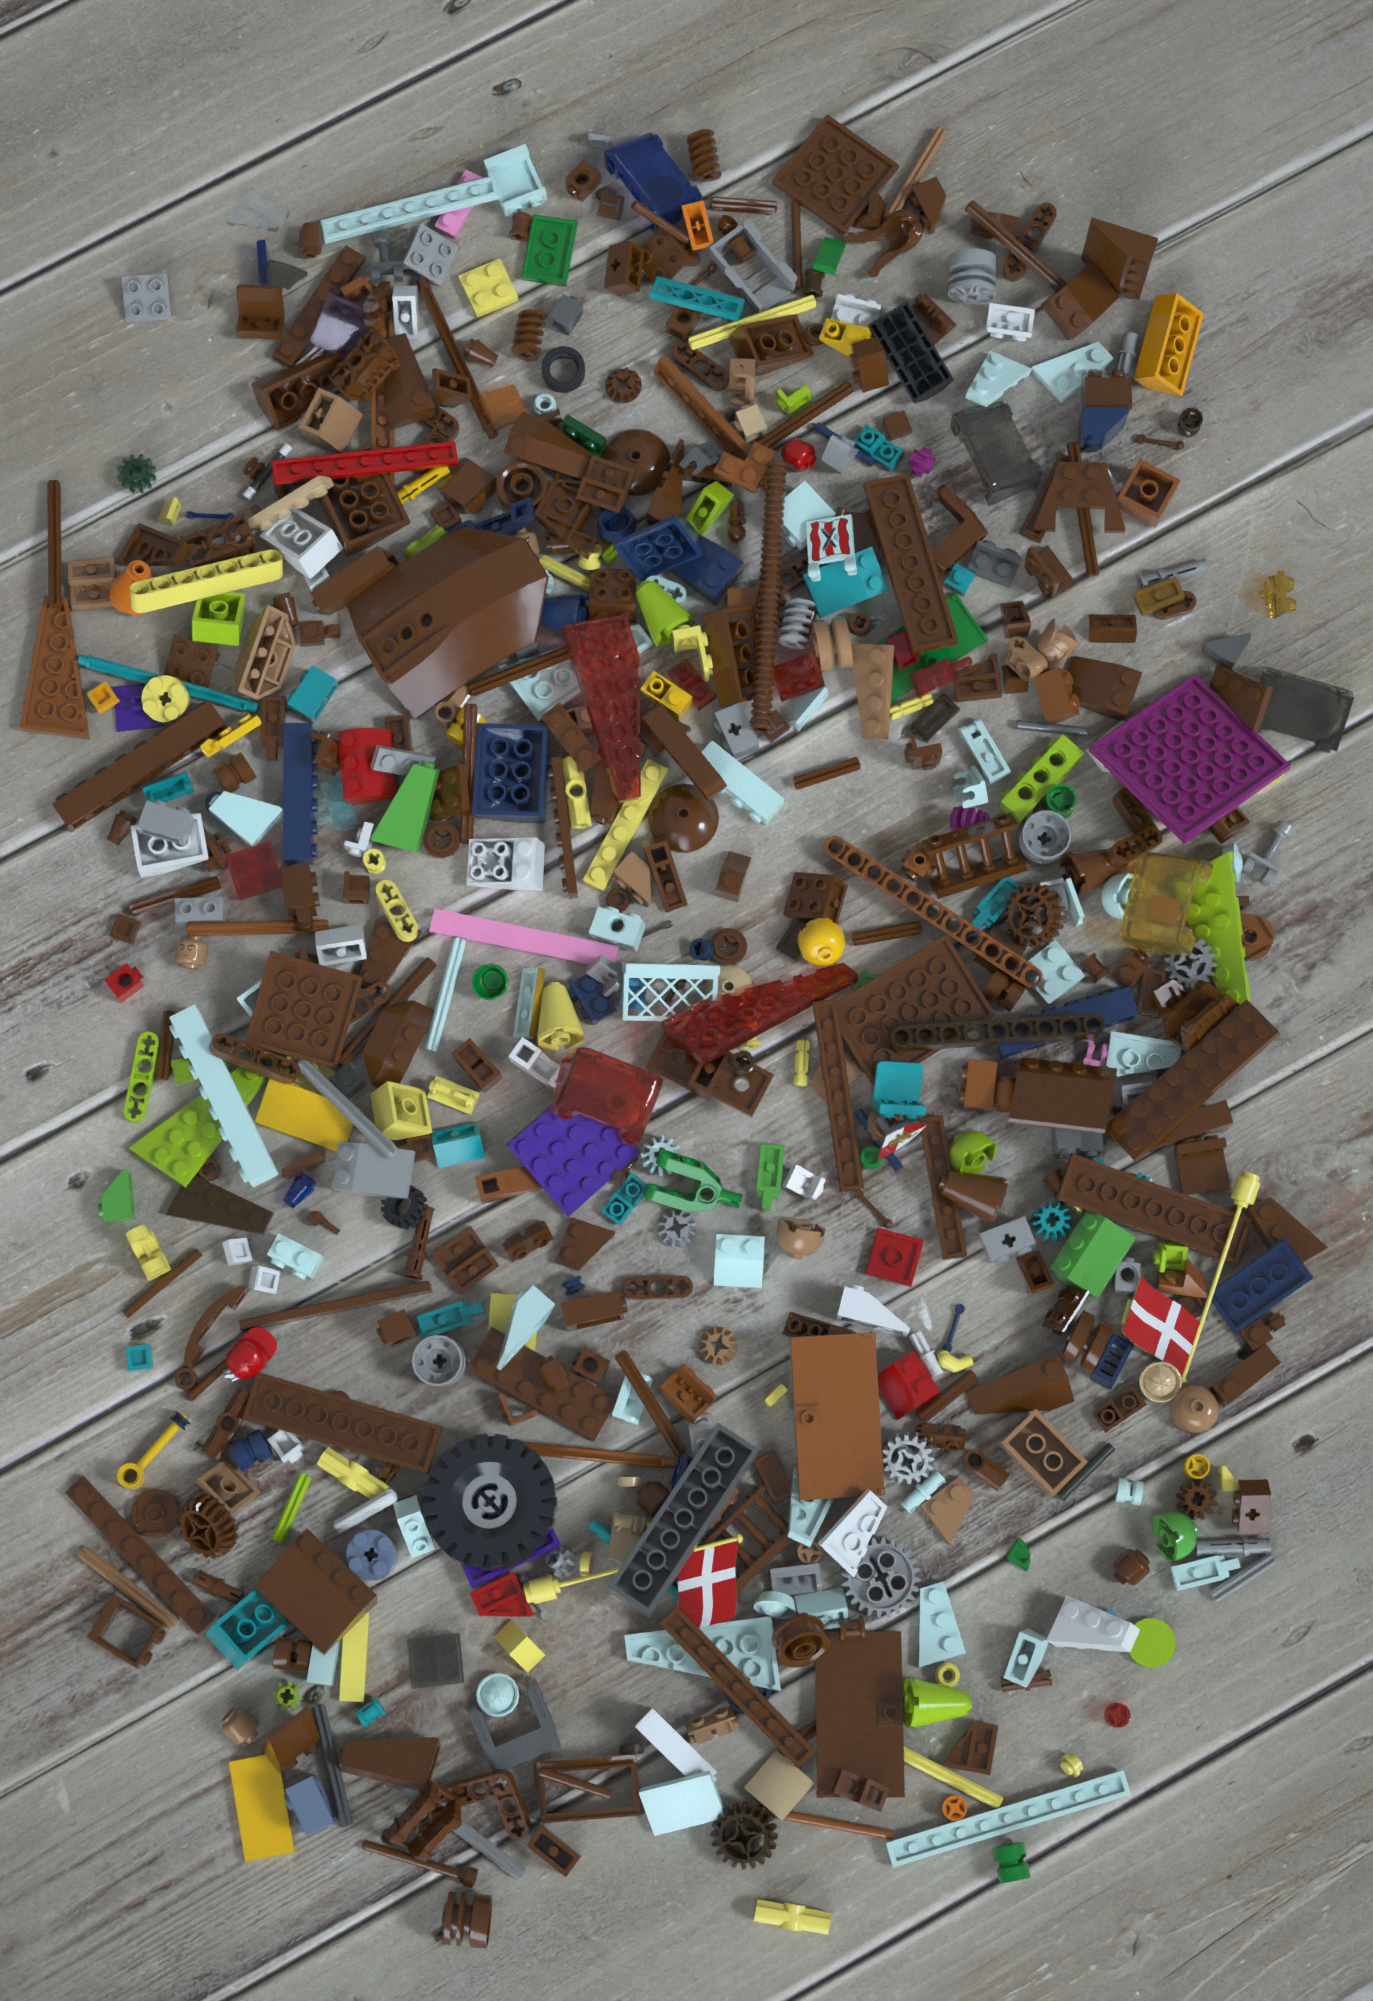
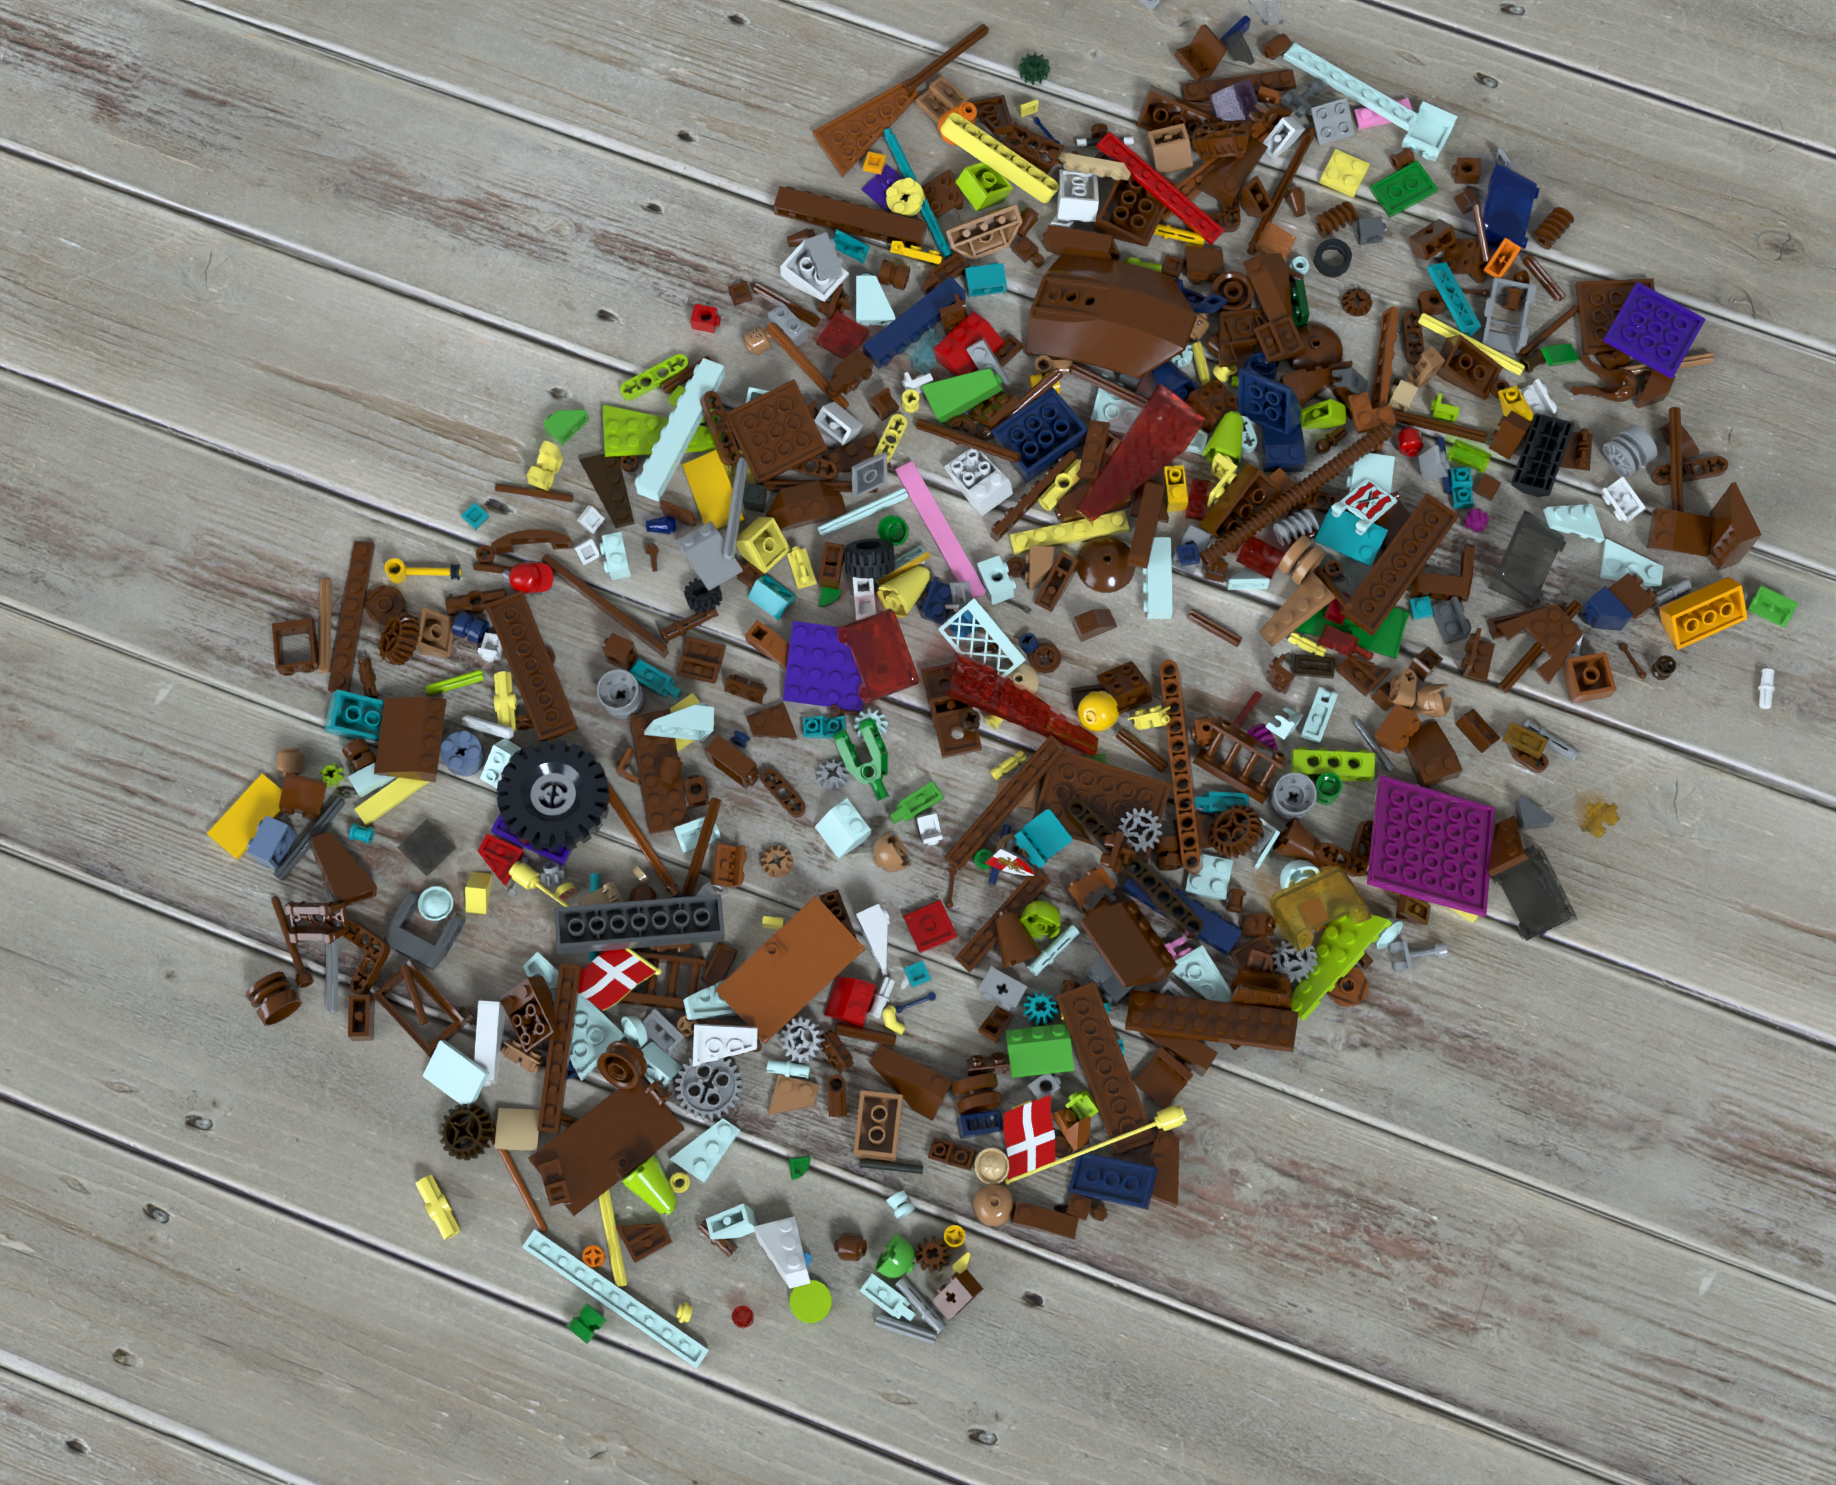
camera: 50 degrees right, 5 degrees down
none -> reddish brown slope [499,976,556,1053]
none -> green tile [818,587,842,607]
none -> black tyre [844,538,895,579]
none -> light grey slope [852,452,887,498]
none -> teal plate [904,960,931,988]
none -> reddish brown axle [915,419,1021,463]
none -> light aqua pin [1027,924,1080,976]
none -> clear smoke bracket [1083,885,1117,912]
none -> reddish brown hips [1100,831,1137,873]
none -> light grey gear [1118,808,1162,853]
none -> light yellow hinge [1128,705,1170,730]
none -> dark blue tile [1176,543,1200,567]
none -> clear red tile [1232,691,1263,729]
none -> reddish brown bar [1315,567,1352,610]
none -> clear neon green plate [1448,439,1492,473]
none -> dark purple plate [1603,282,1706,379]
none -> bright green hinge [1747,585,1798,628]
none -> white axle [1758,668,1775,709]

